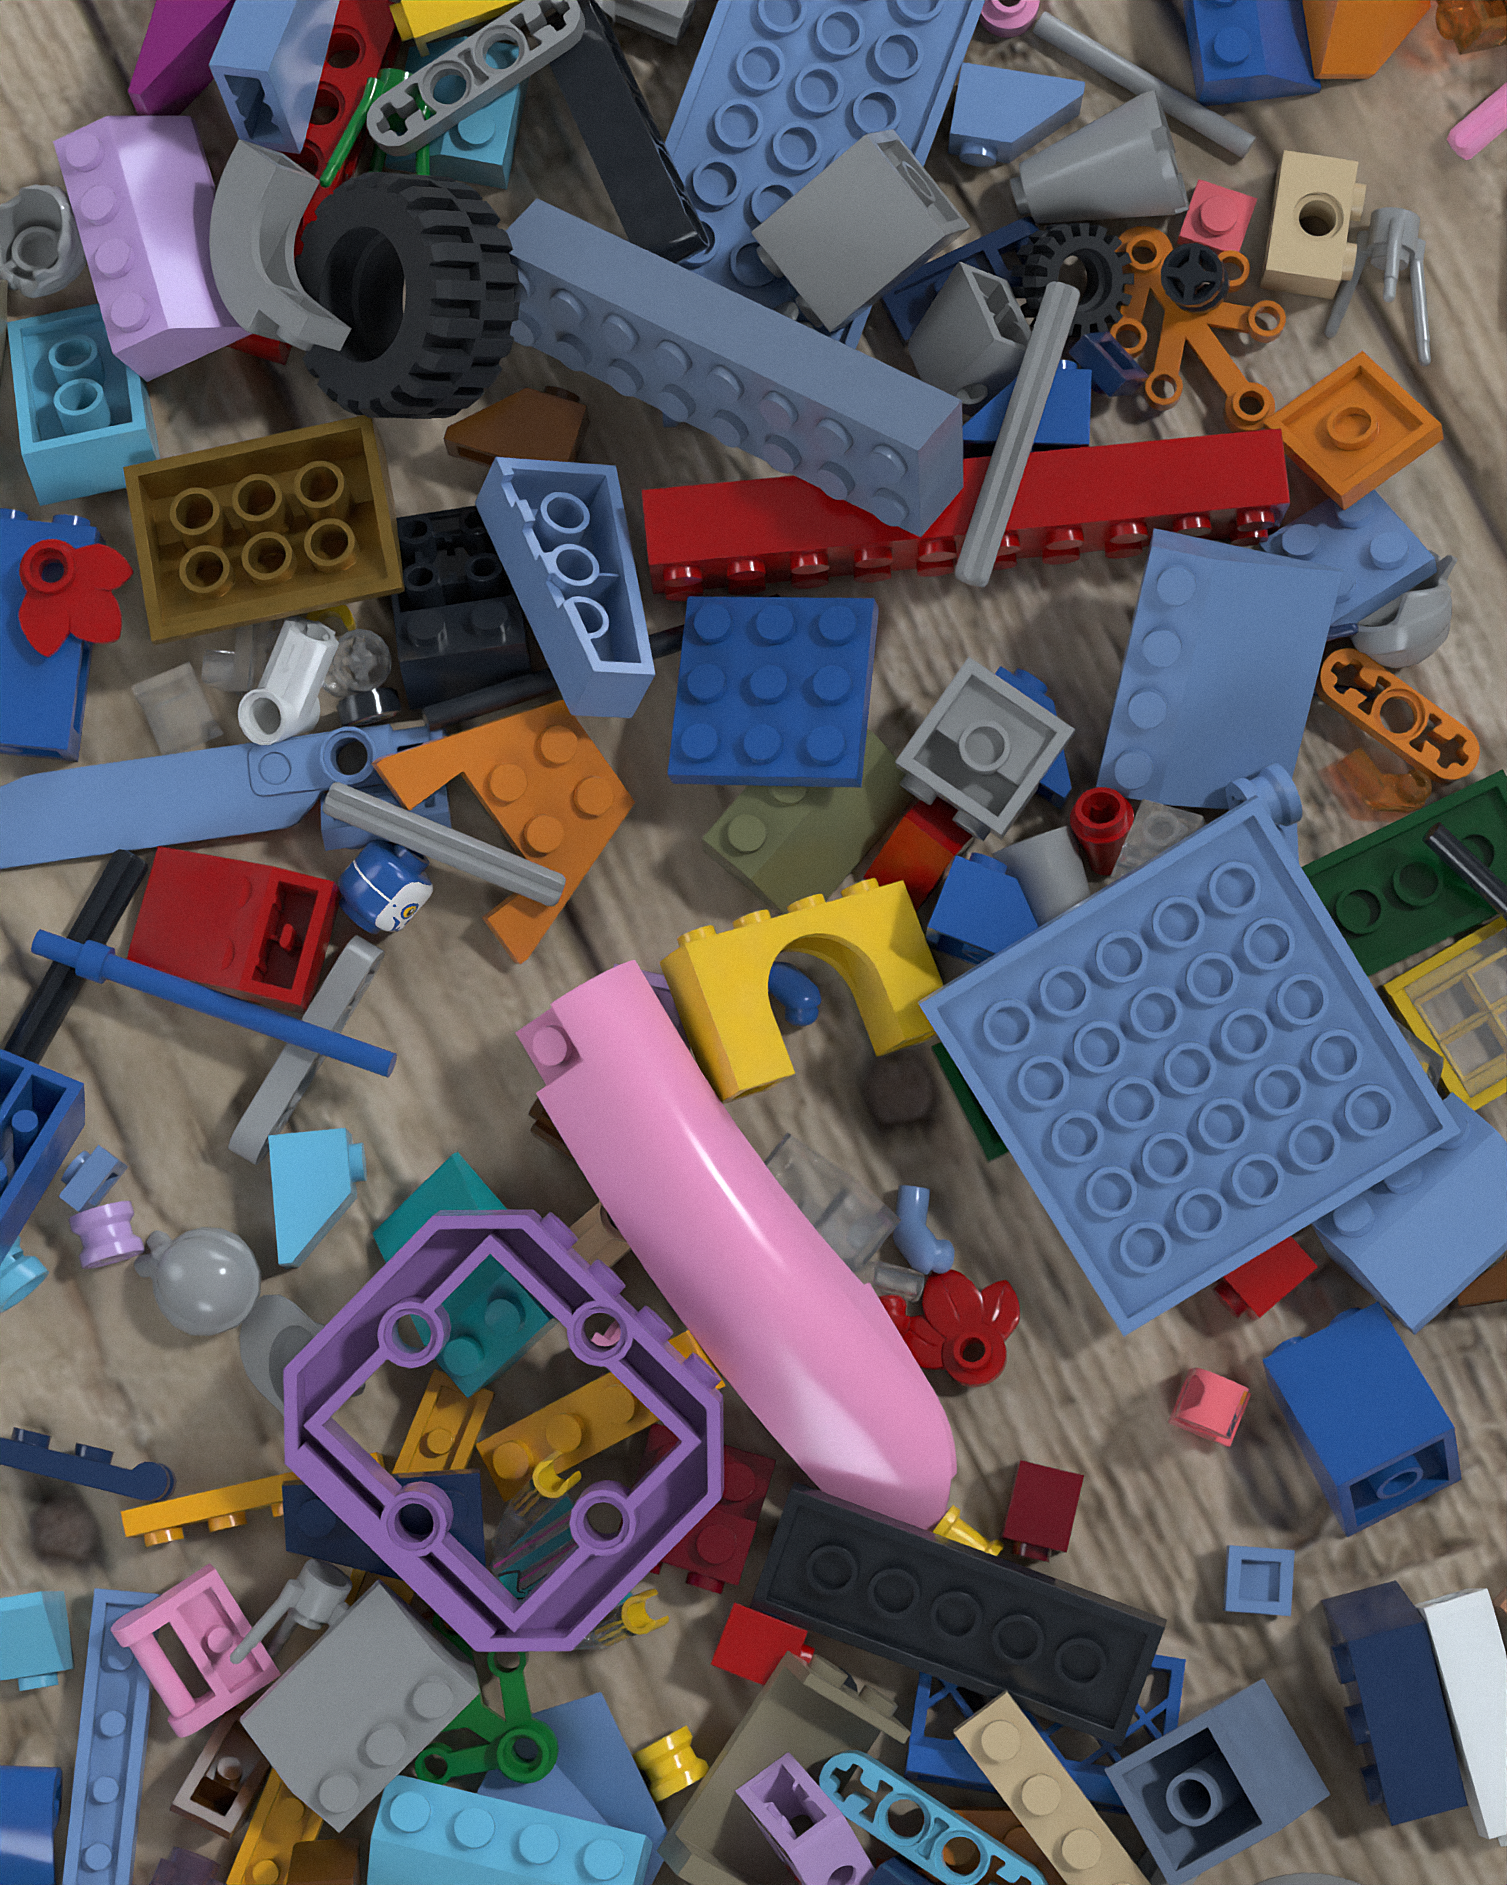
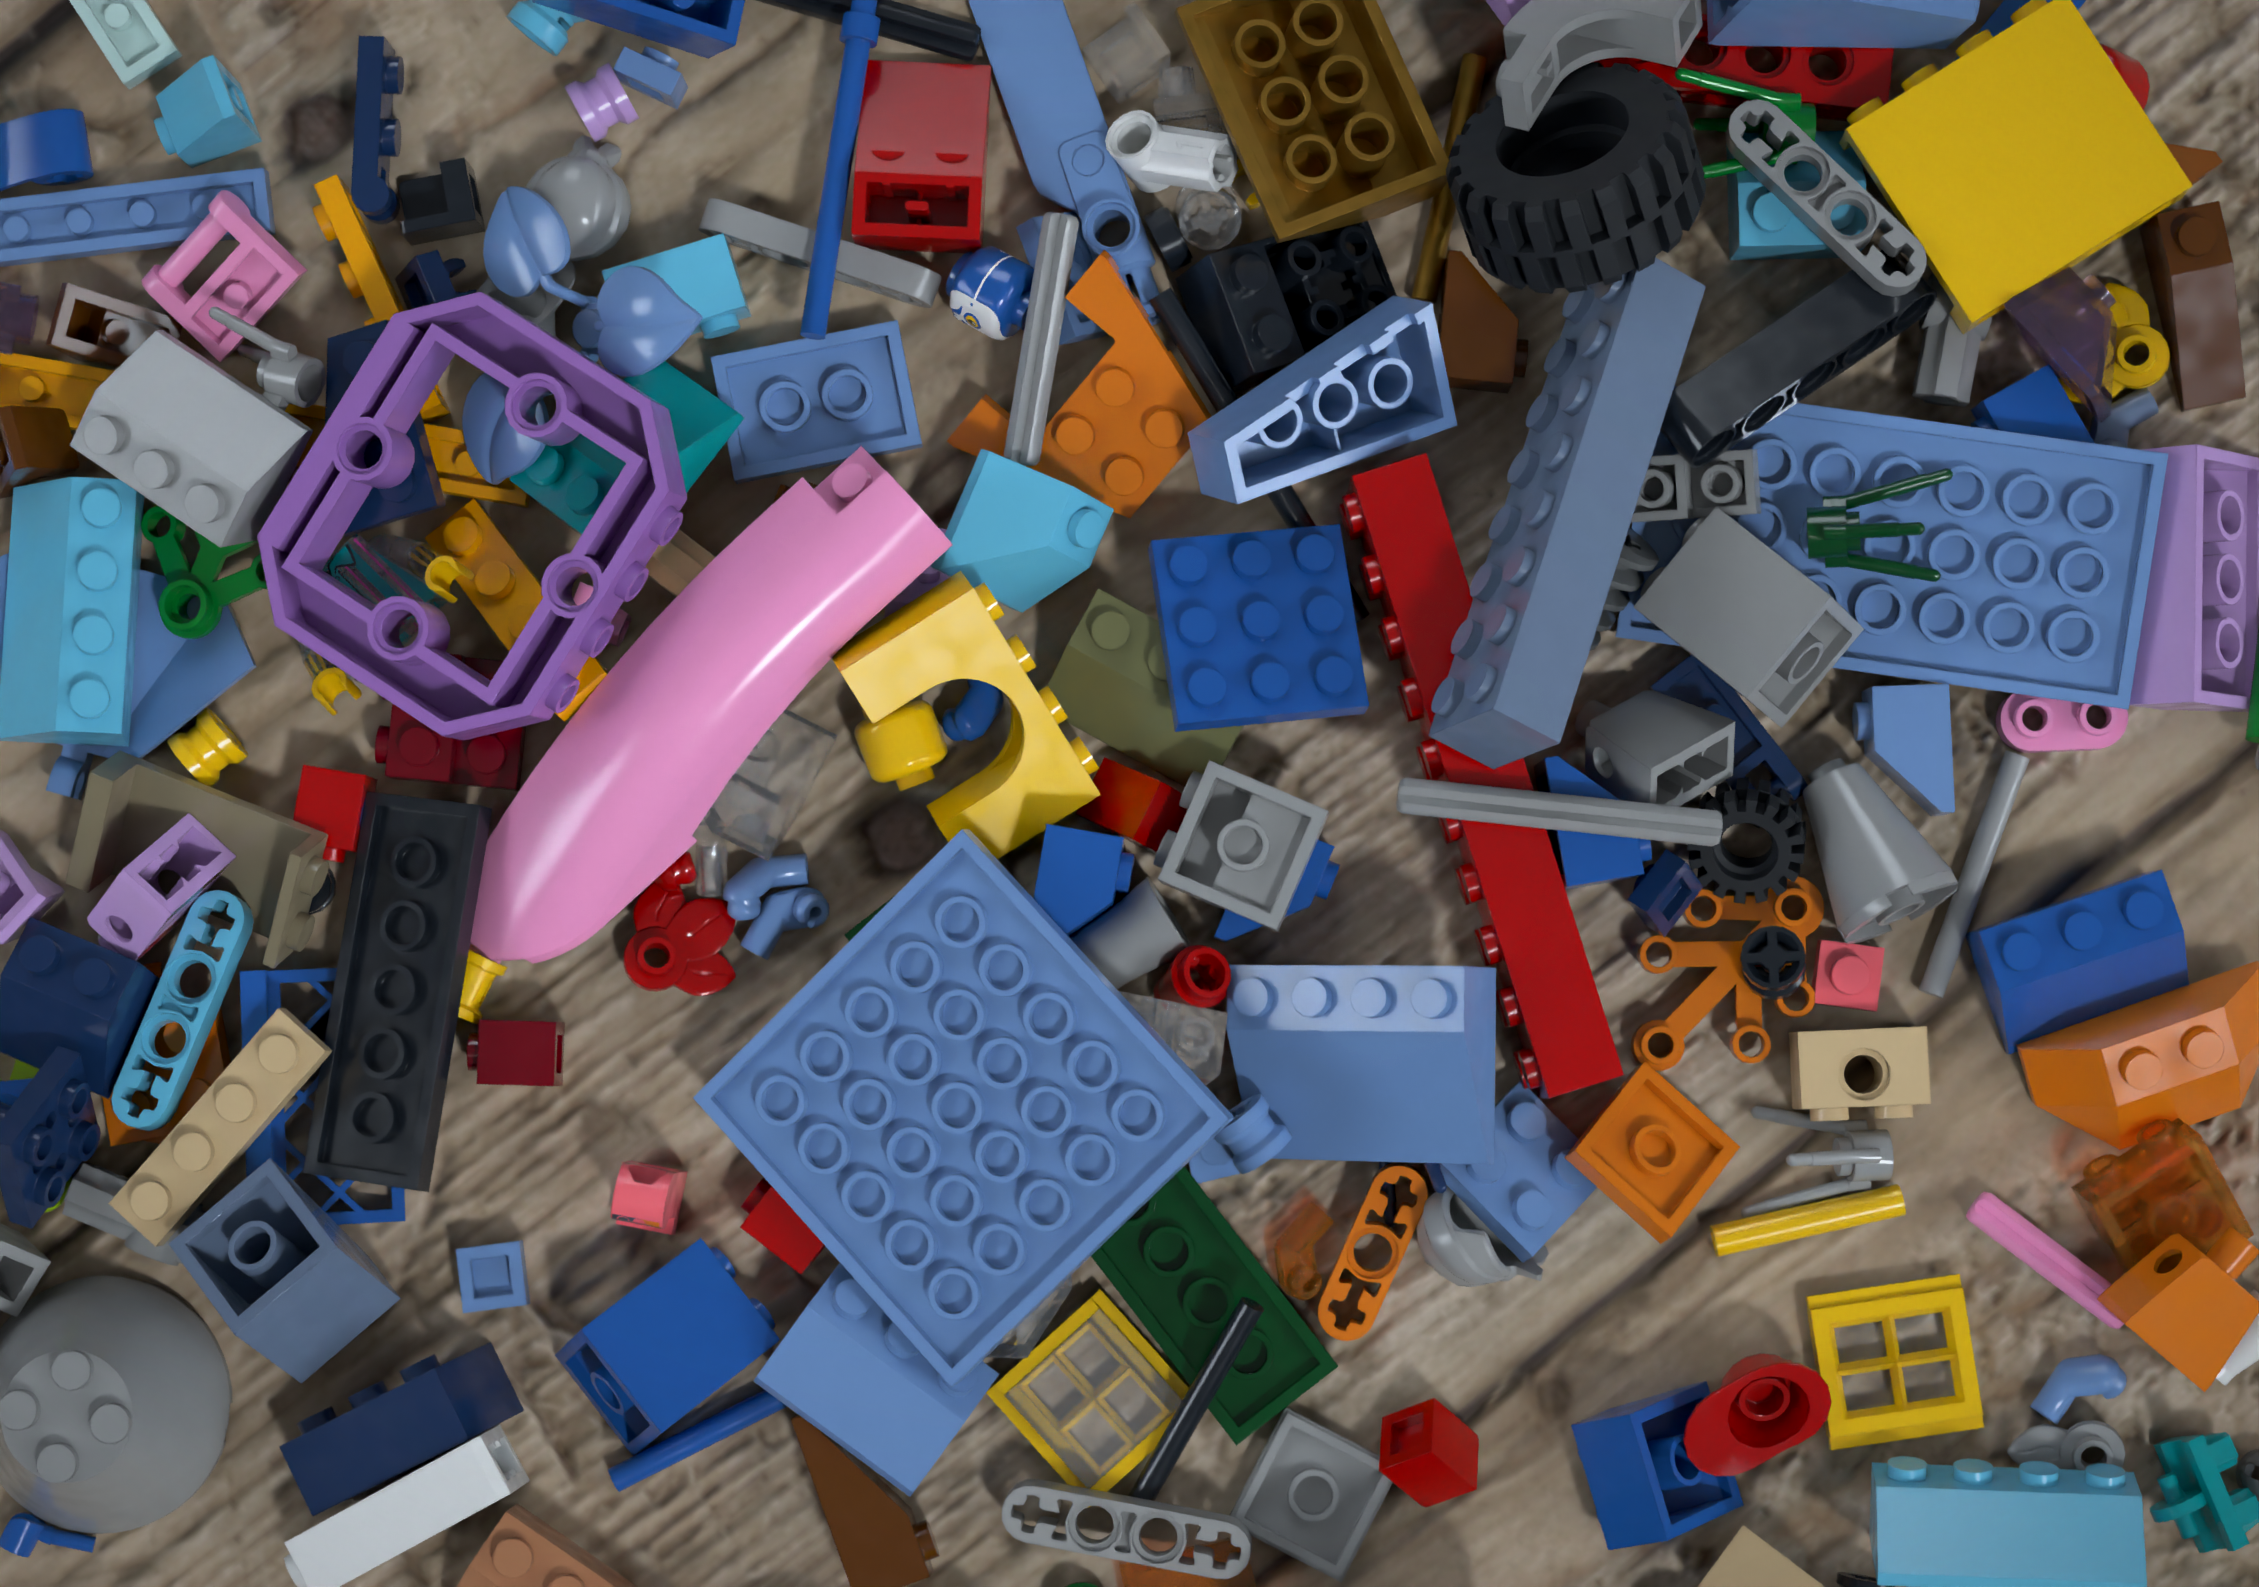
camera: 80 degrees right, 5 degrees up
none -> dark blue tile [395,250,477,310]
none -> black panel [399,158,486,246]
none -> medium blue plant [462,186,703,485]
none -> blue bar [608,1390,787,1492]
none -> medium blue plate [710,320,923,484]
none -> medium blue arm [740,886,829,960]
none -> yellow head [854,699,948,791]
none -> medium azure slope [931,449,1114,613]
none -> pearl gold bar [1411,53,1488,304]
none -> light grey slope [1631,449,1761,523]
none -> yellow piece [1710,1184,1906,1257]
none -> dark green plant [1807,468,1953,582]

